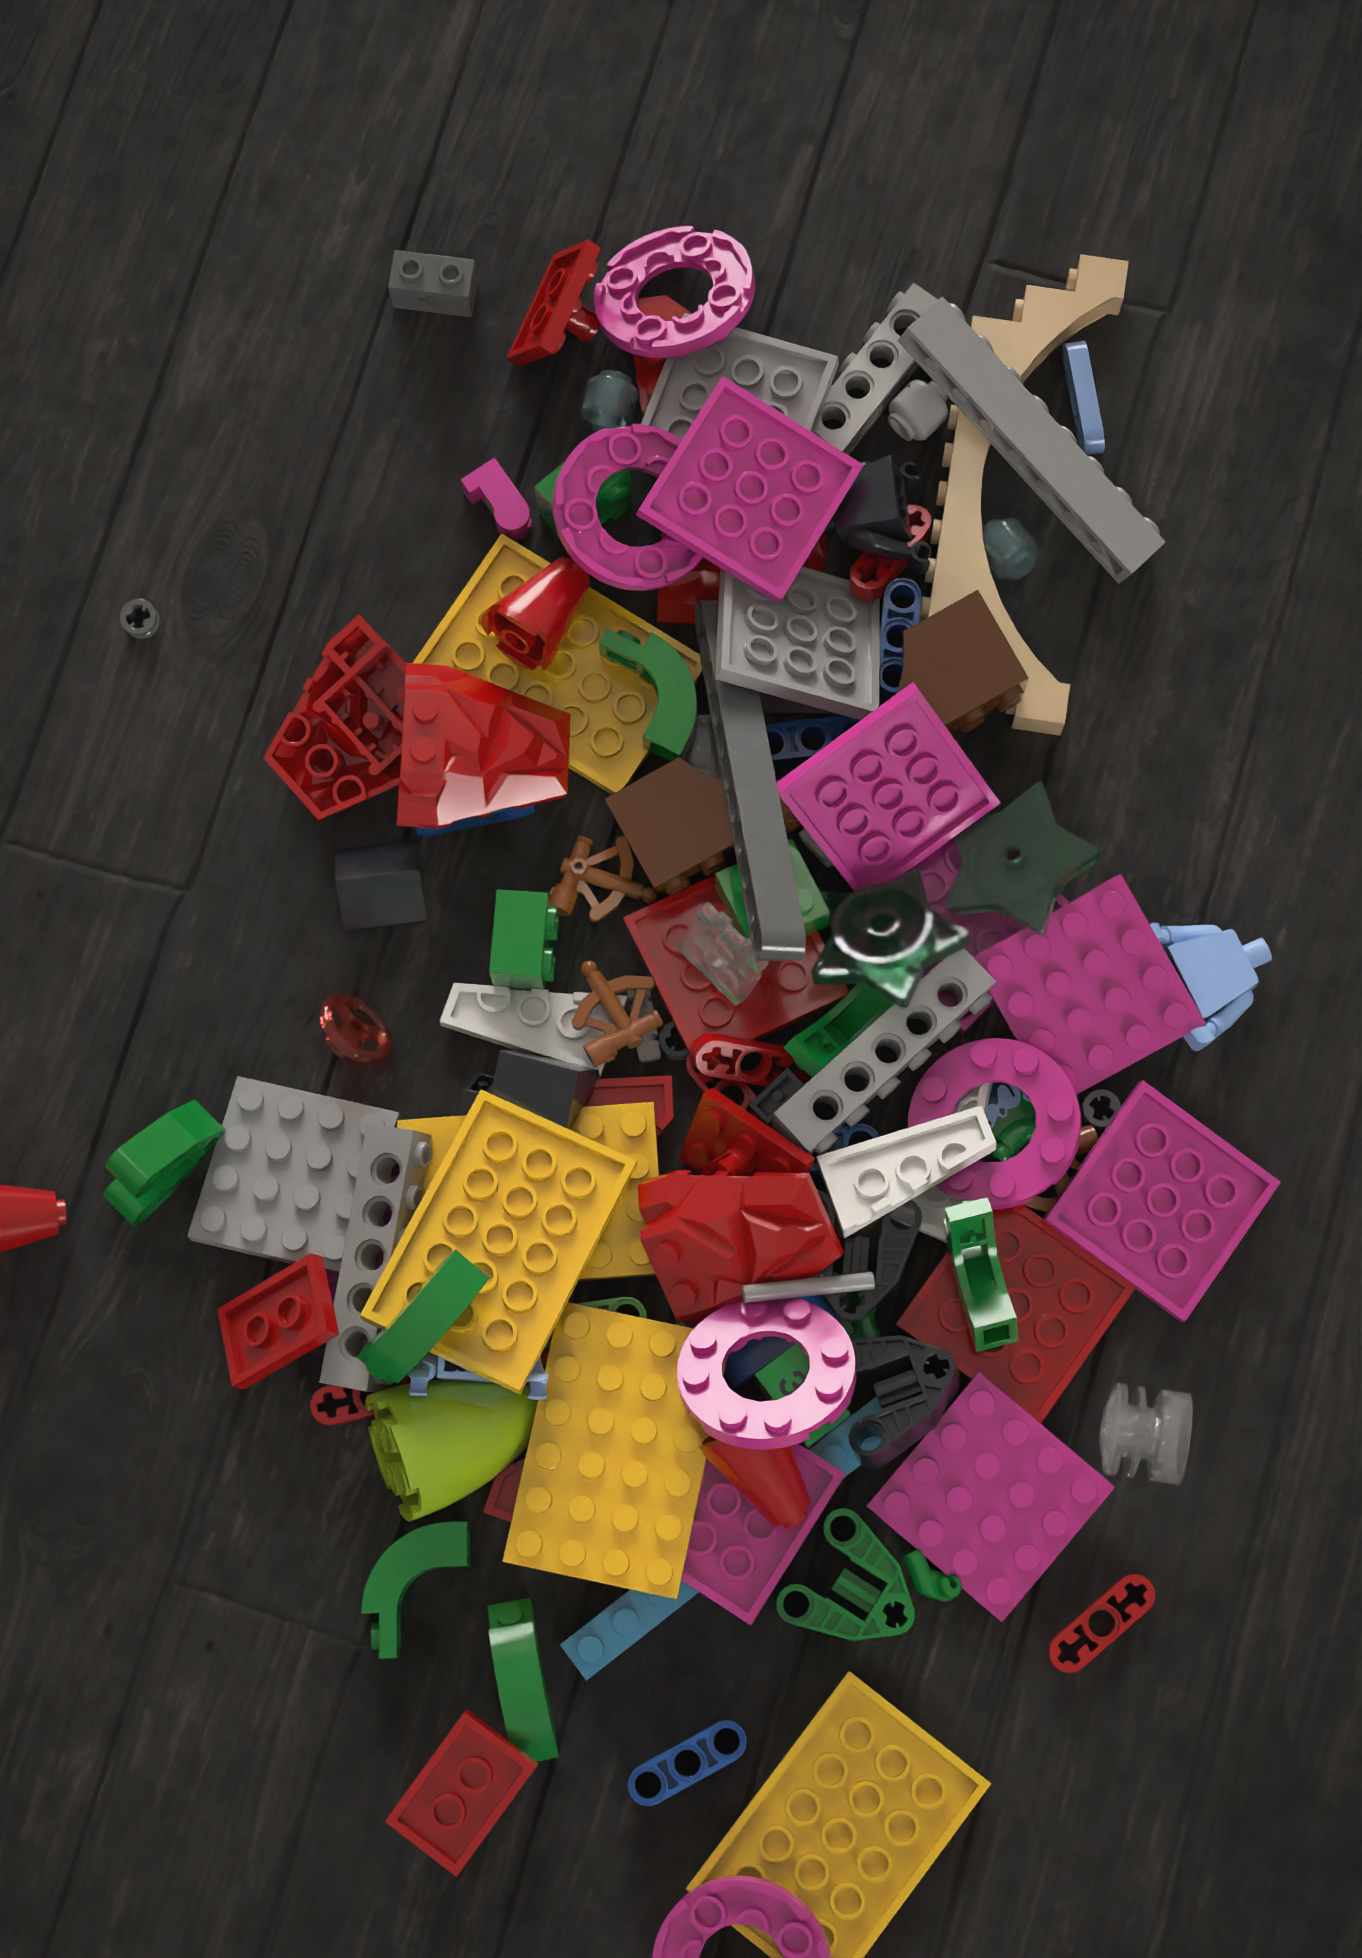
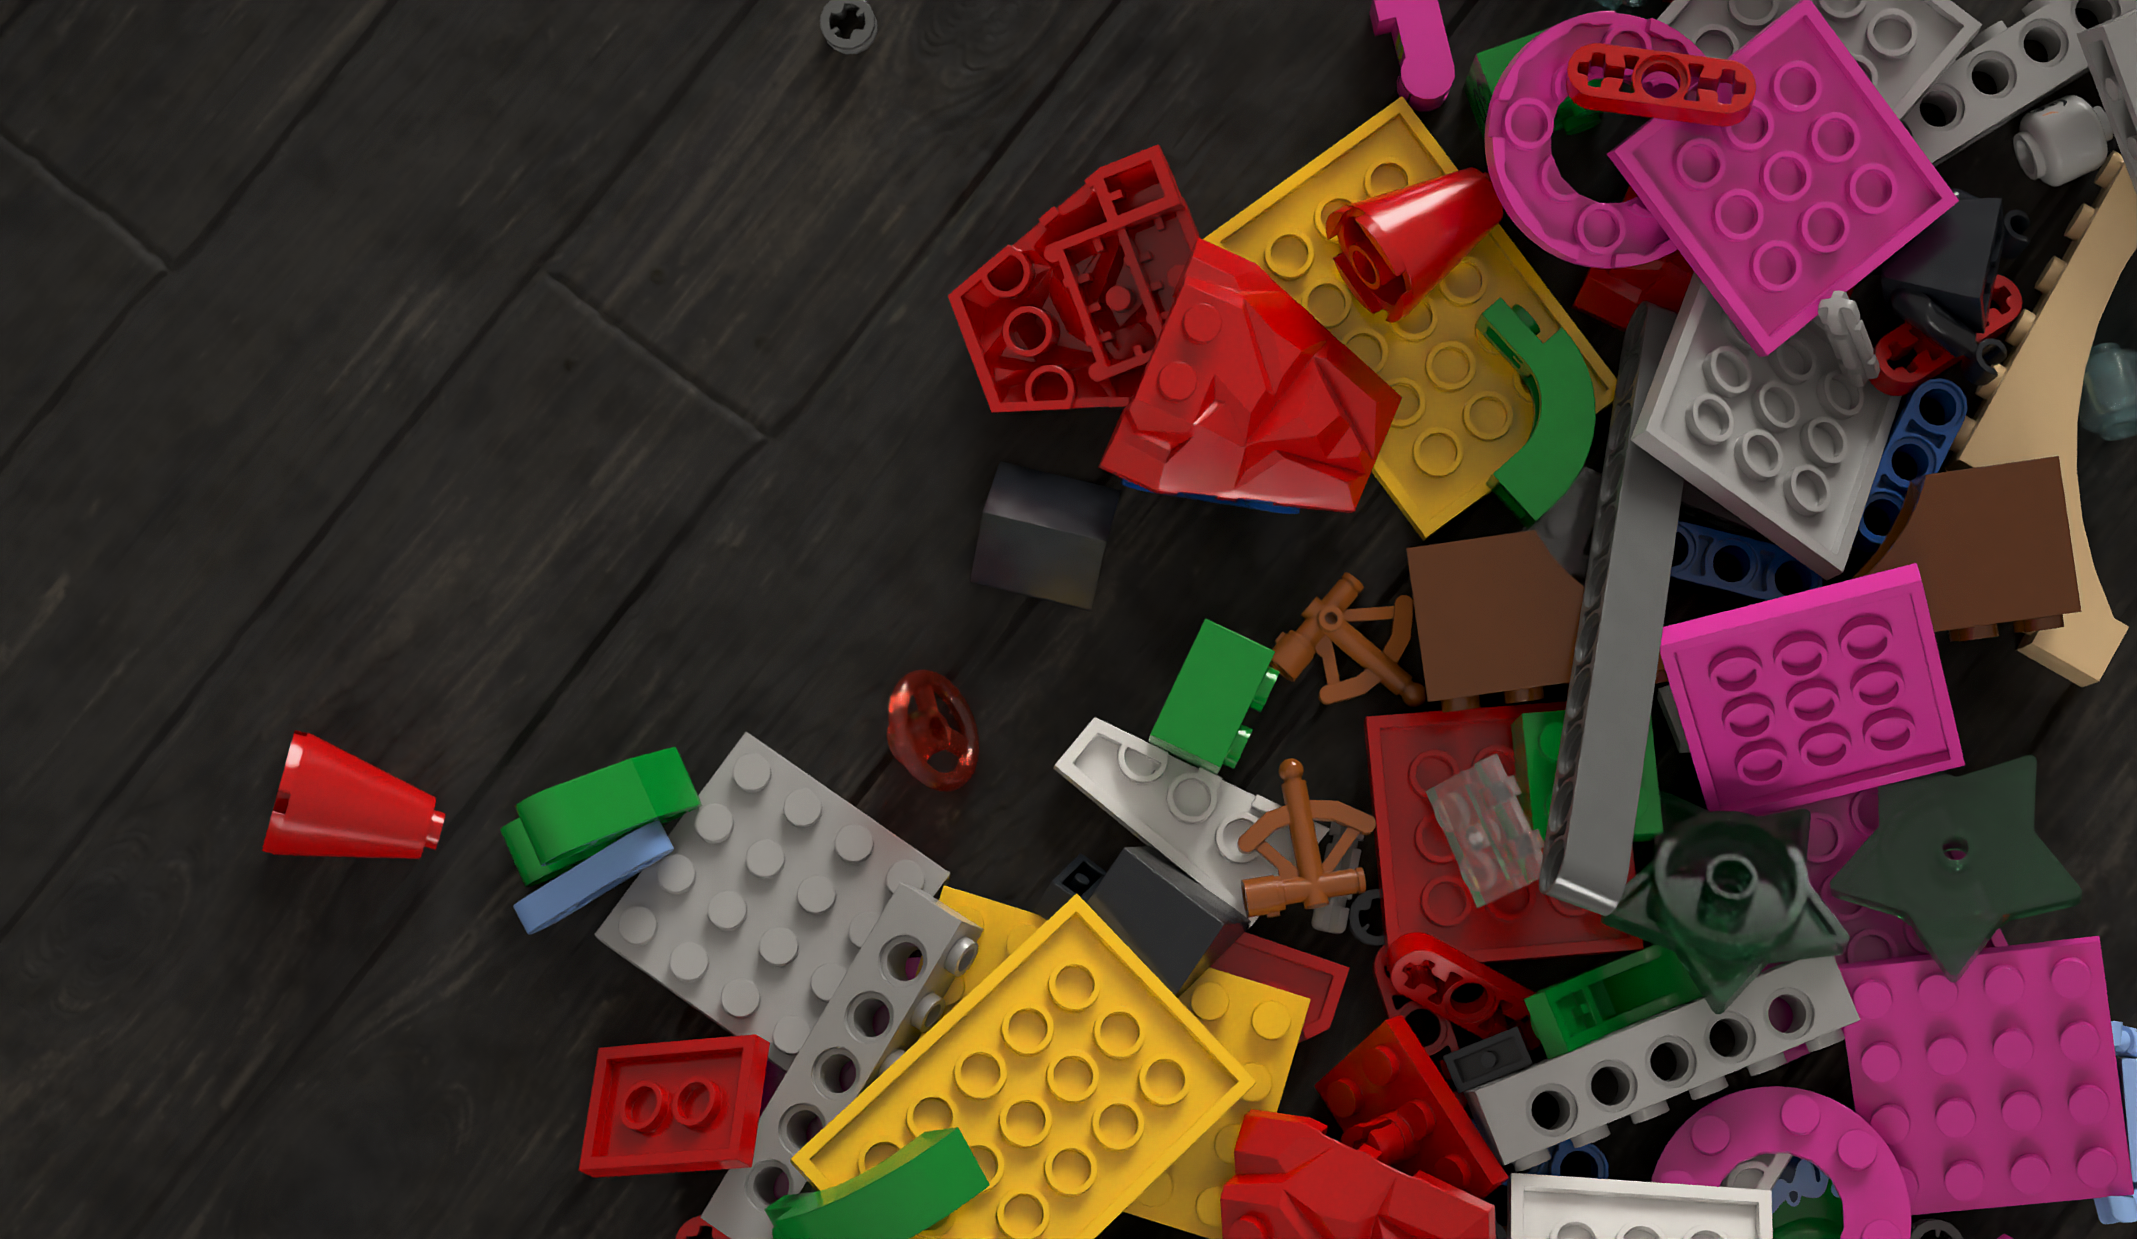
camera: 20 degrees right, 5 degrees up
none -> medium blue beam [513,821,674,935]
none -> red beam [1566,43,1756,127]
none -> light grey axle [1818,290,1880,387]

